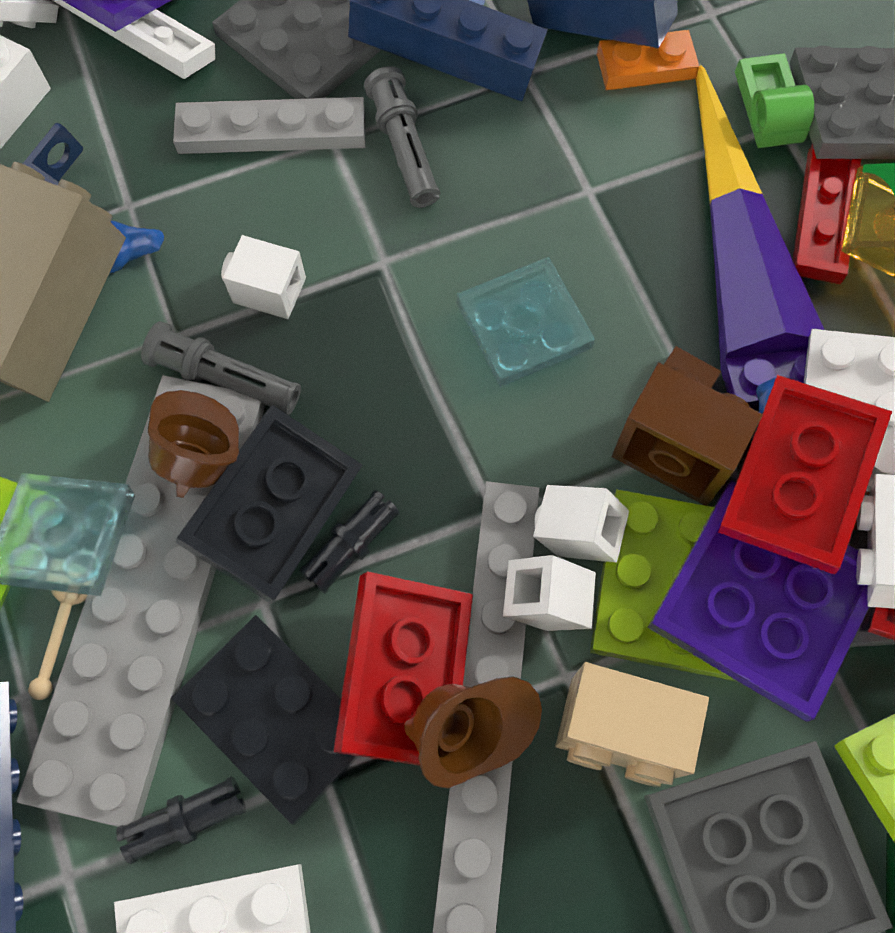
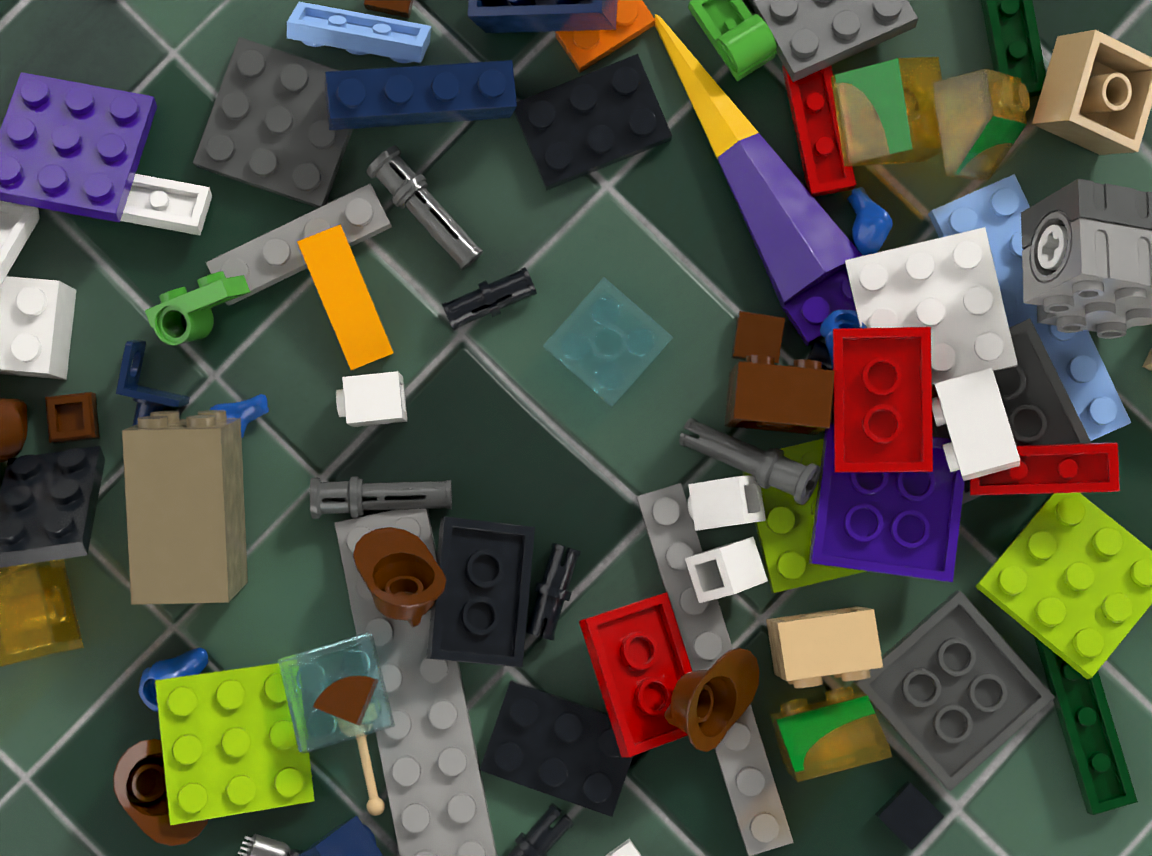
camera: 25 degrees left, 15 degrees up
none -> bright green plate [145,271,250,345]
none -> light orange tile [297,224,394,370]
none -> reddish brown tile [313,676,379,726]
none -> black pin [442,267,537,331]
none -> black plate [514,54,672,191]
none -> dark grey pin [679,418,820,505]
none -> clear yellow slope [771,686,892,782]
none -> blue animal [847,187,893,256]

